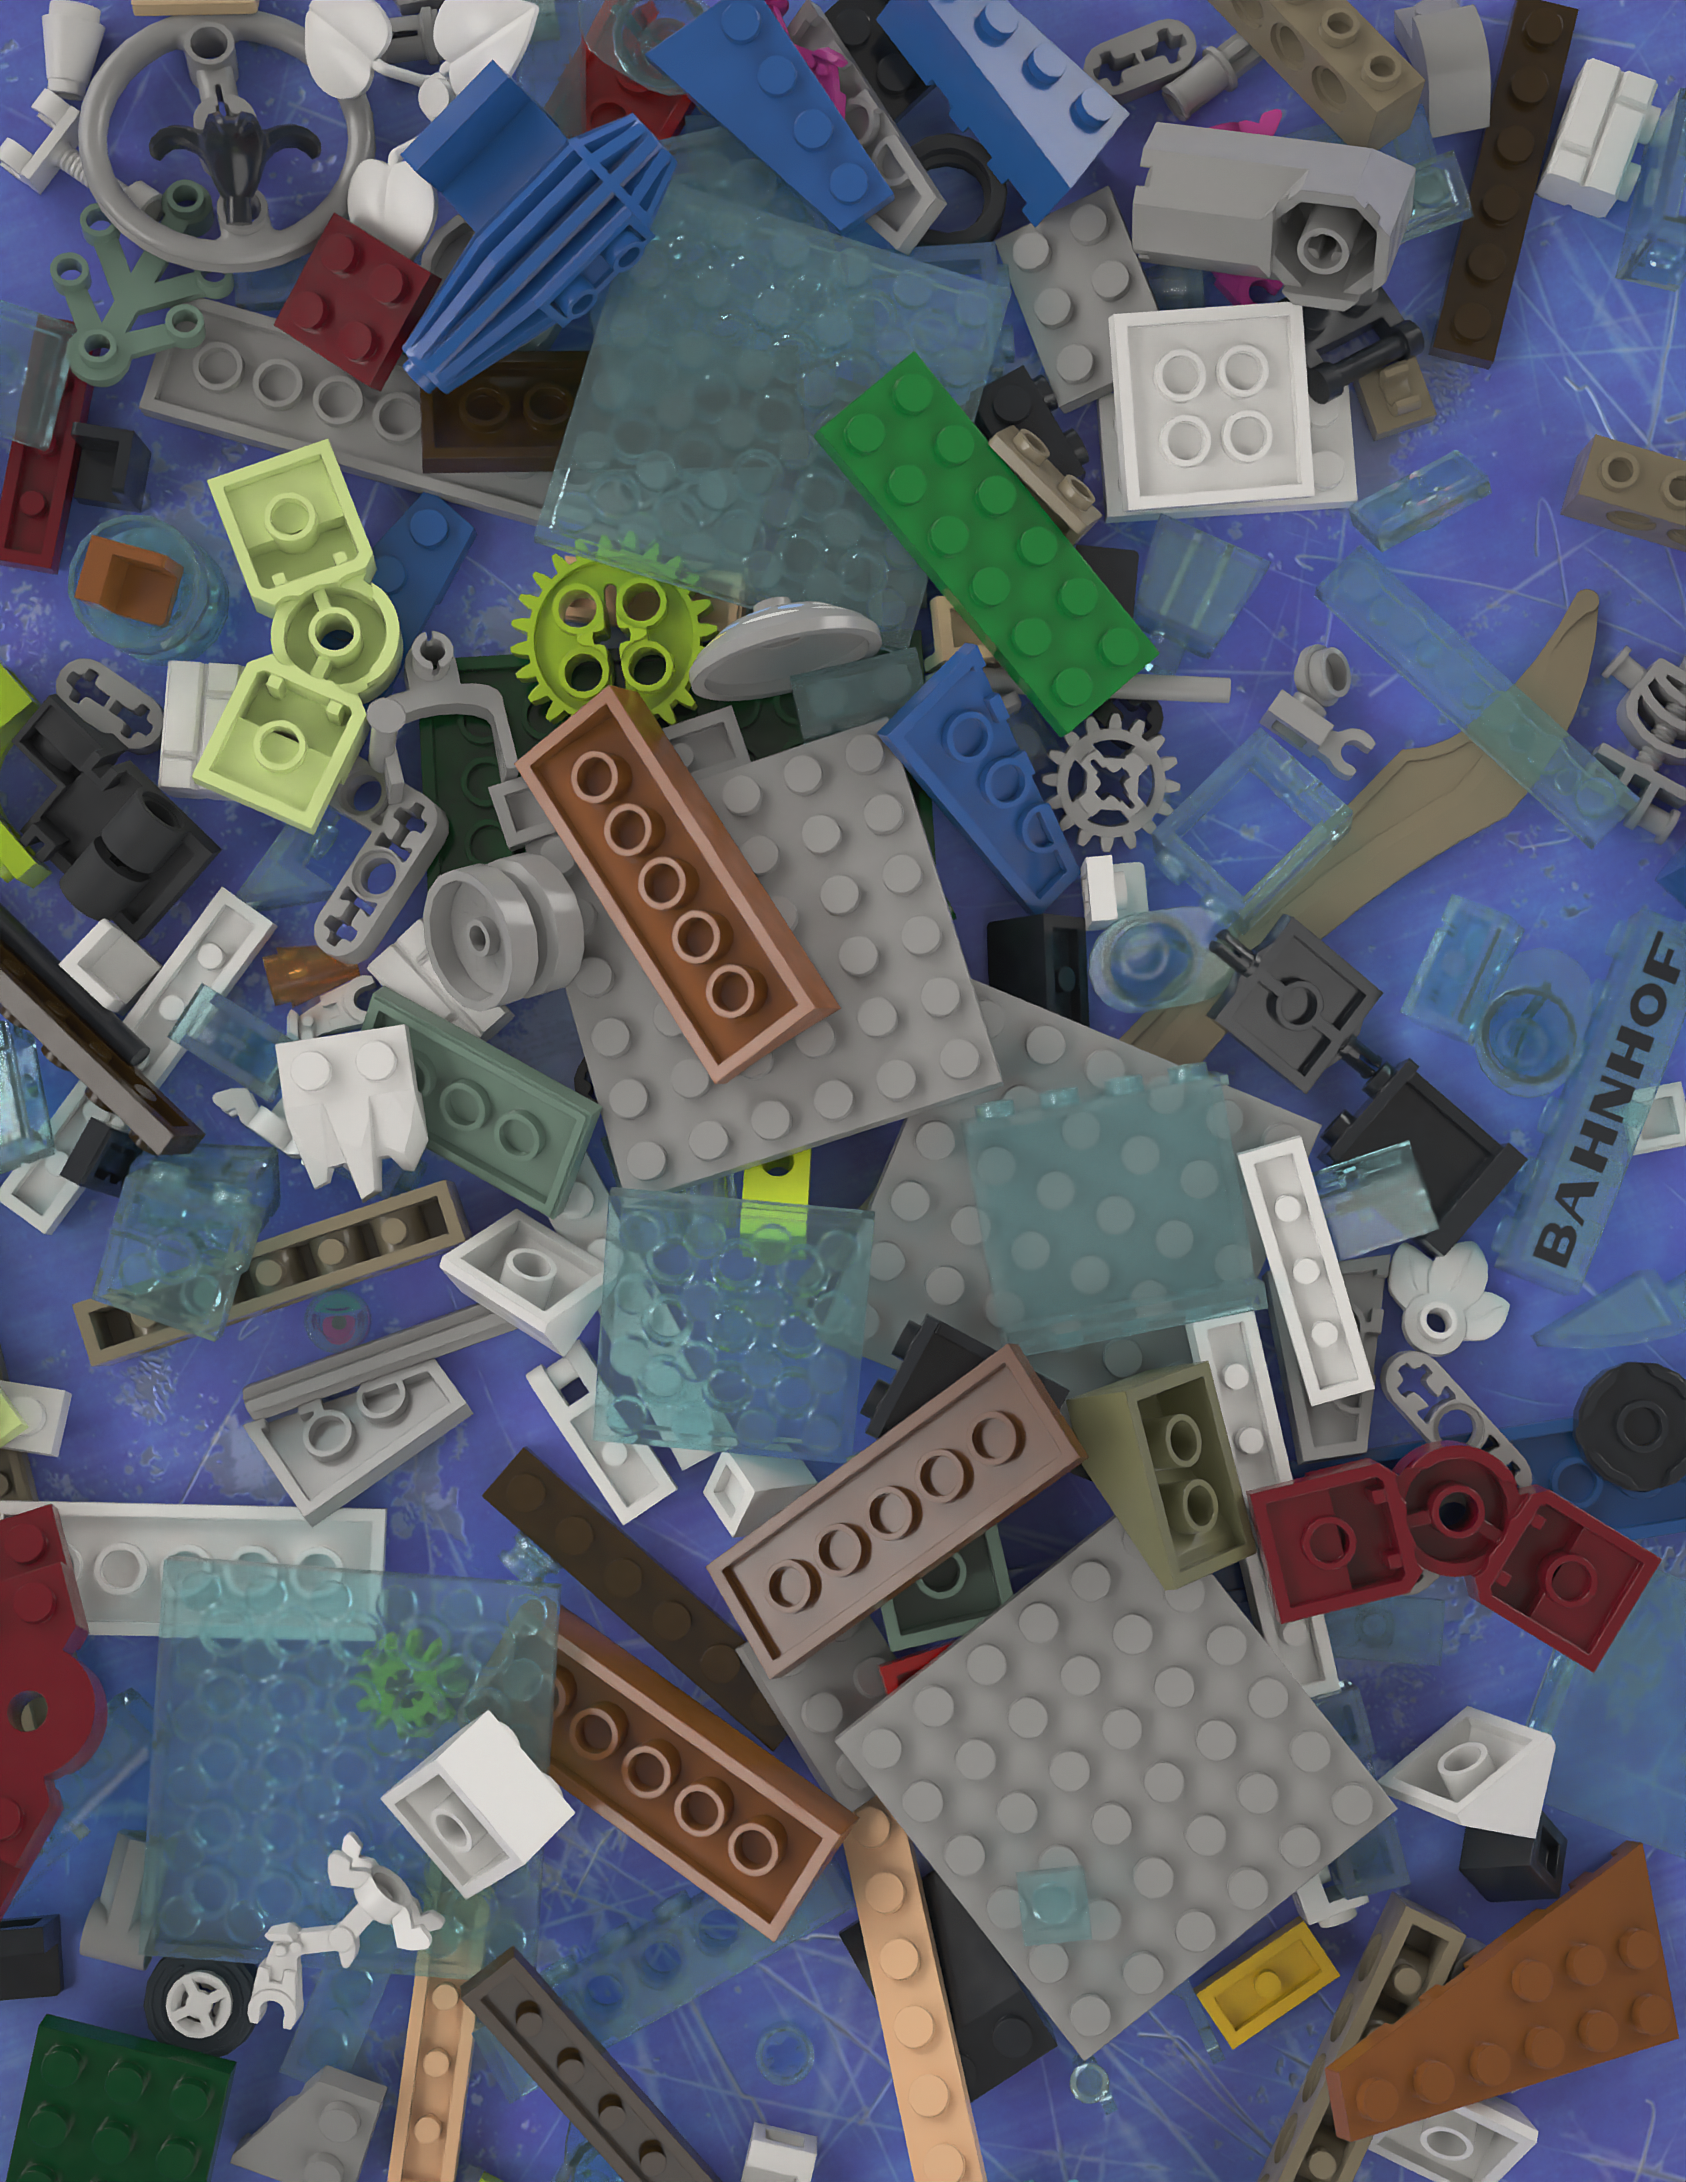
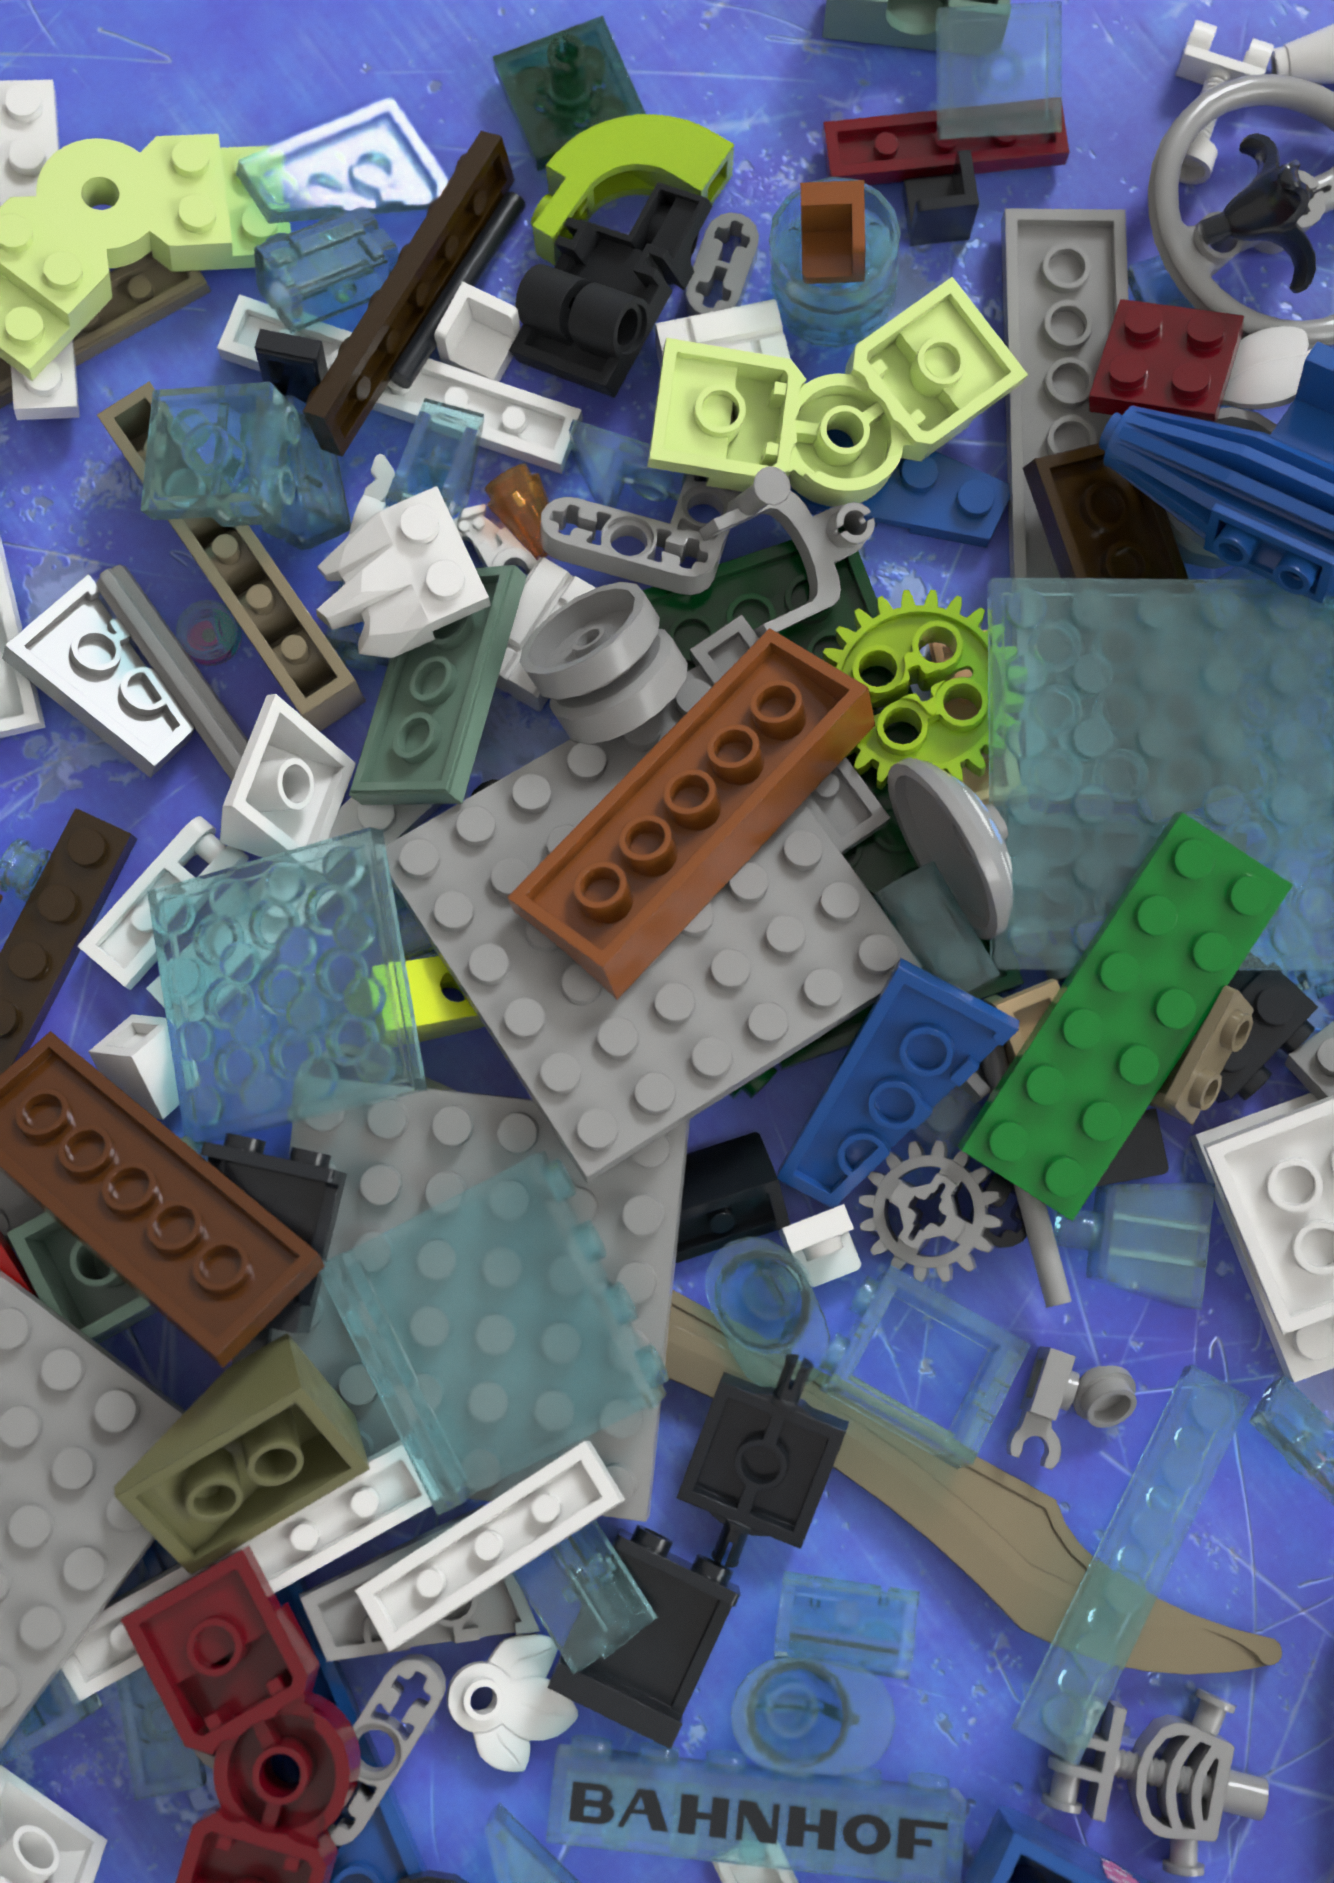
camera: 75 degrees right, 5 degrees down
sand green plant [50,179,235,387] -> none

